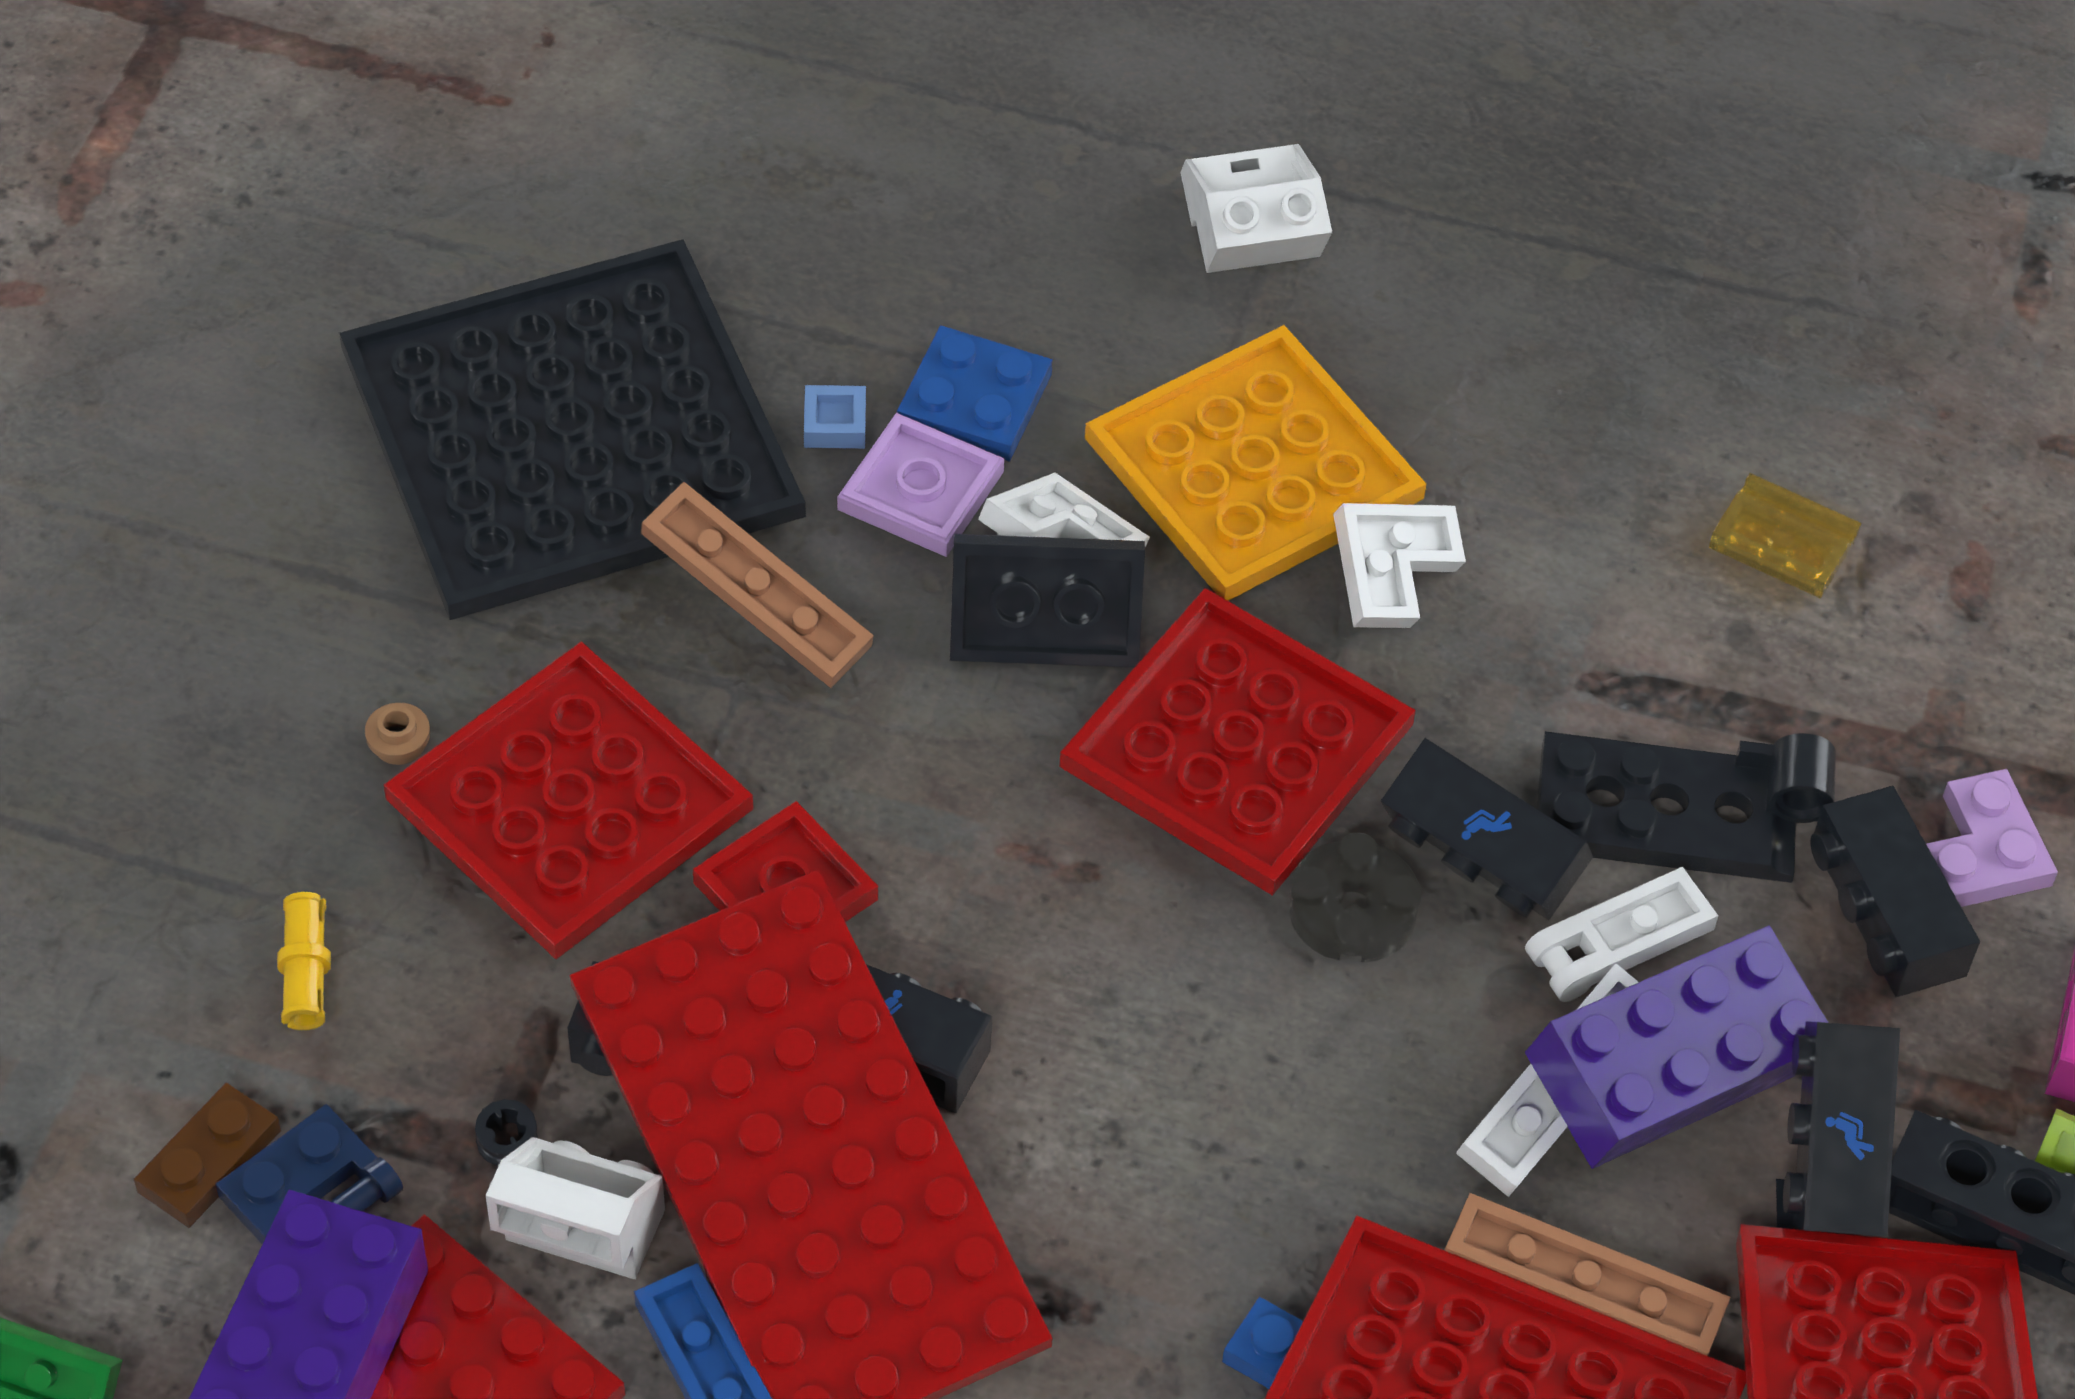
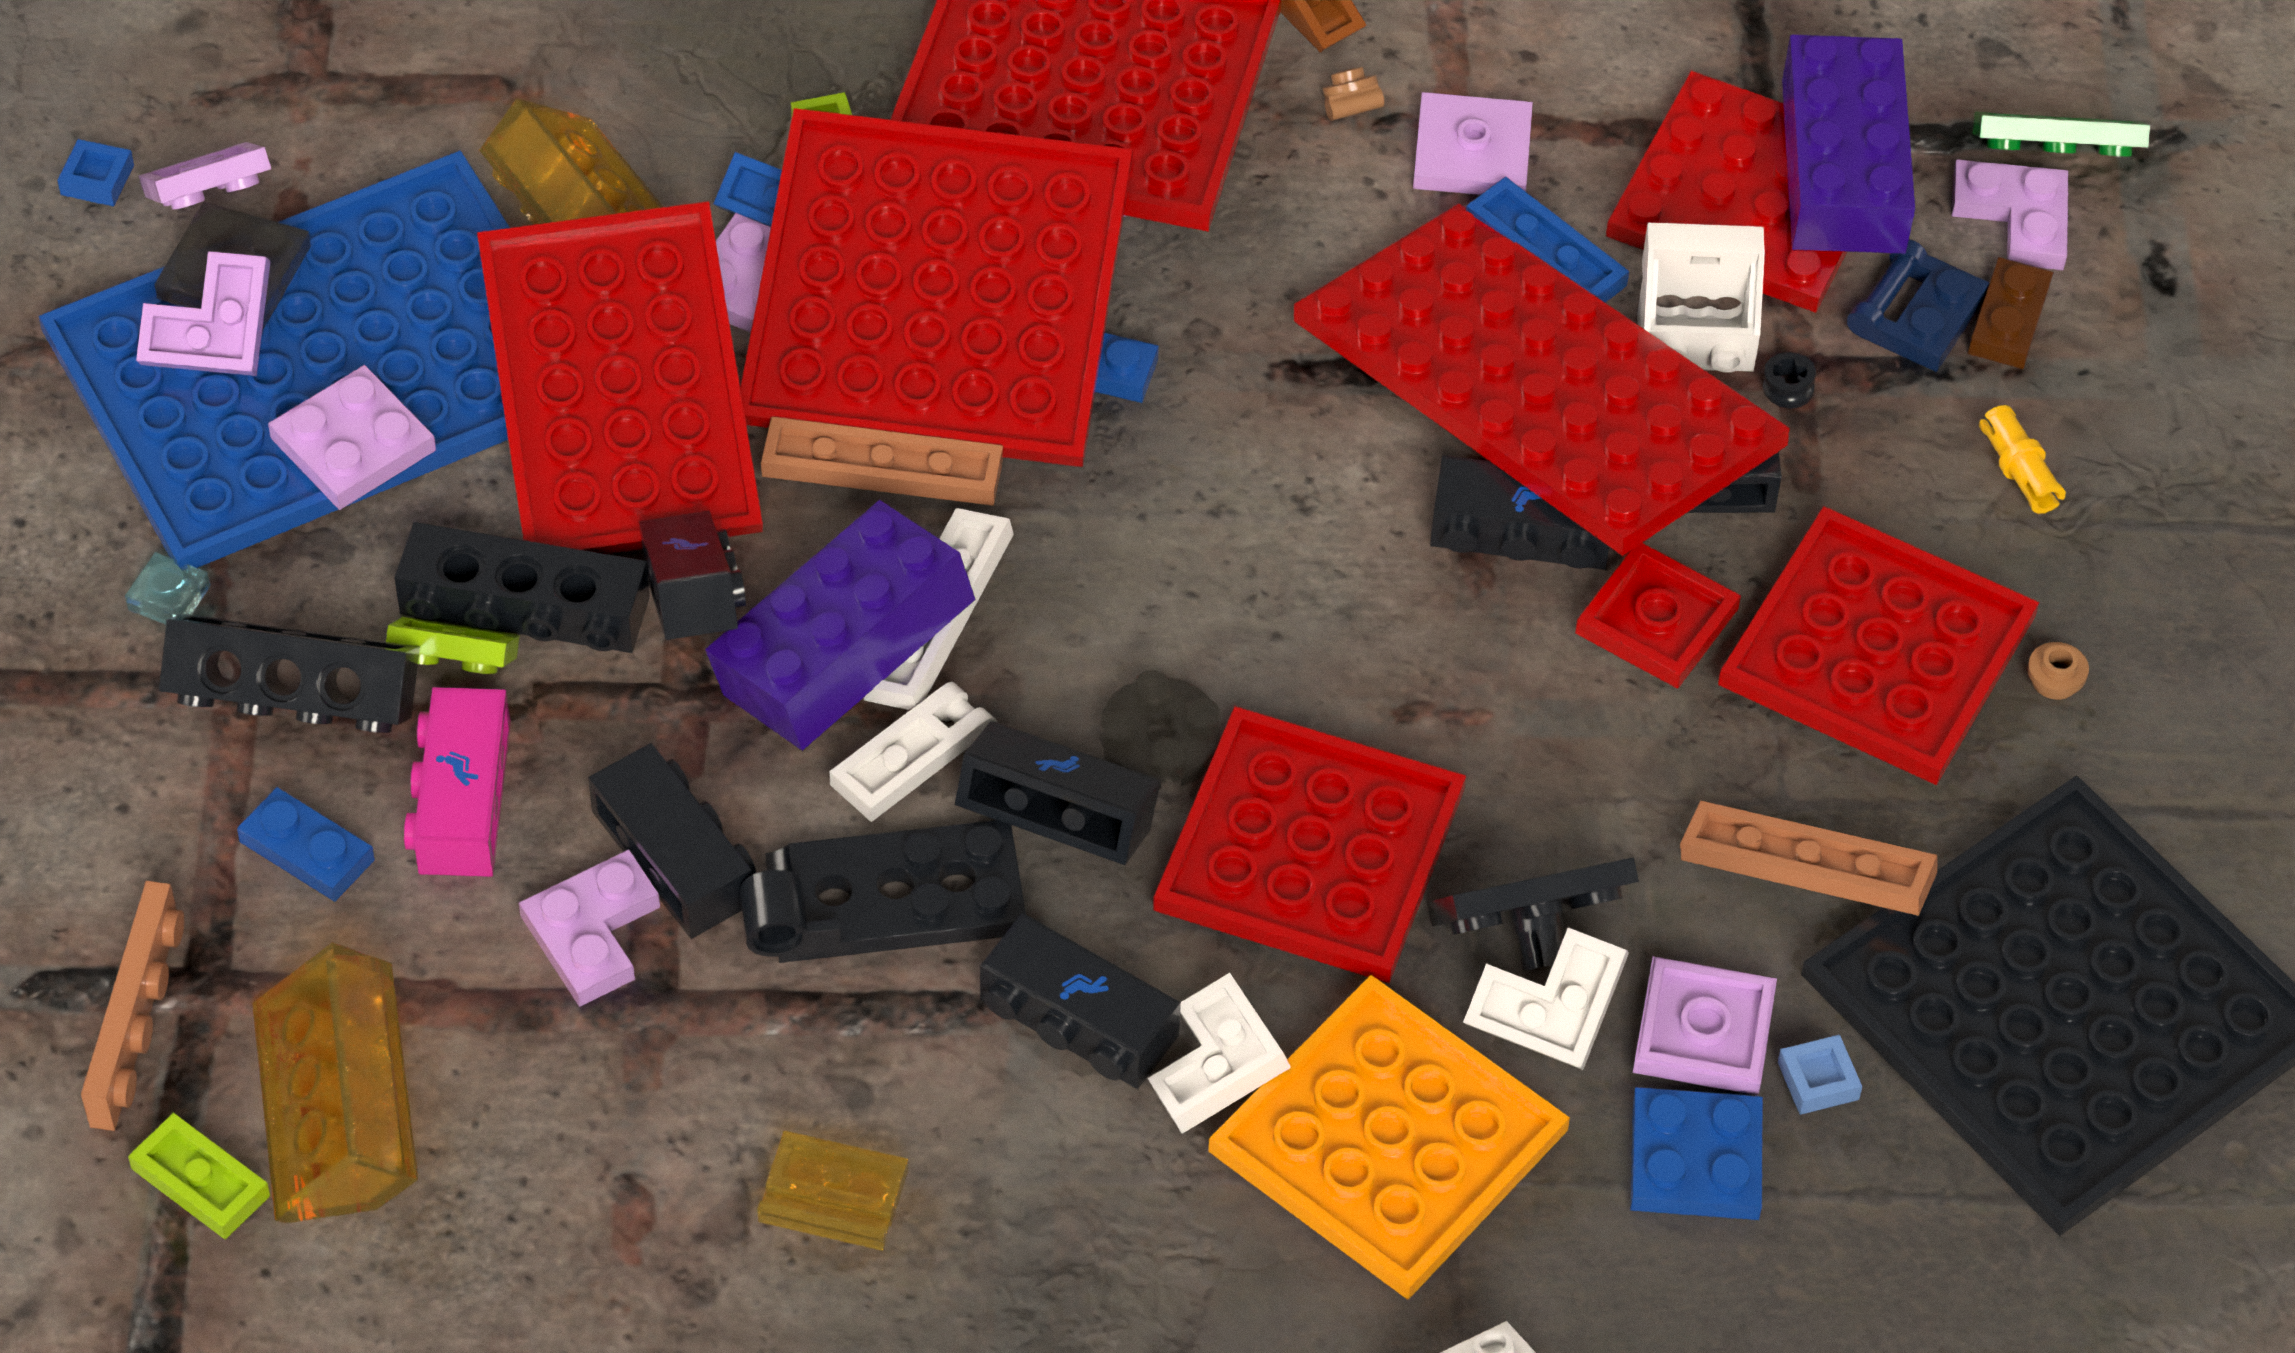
camera: 165 degrees right, 0 degrees up
none -> black brick [980,913,1181,1090]
none -> lavender plate [1952,160,2068,270]

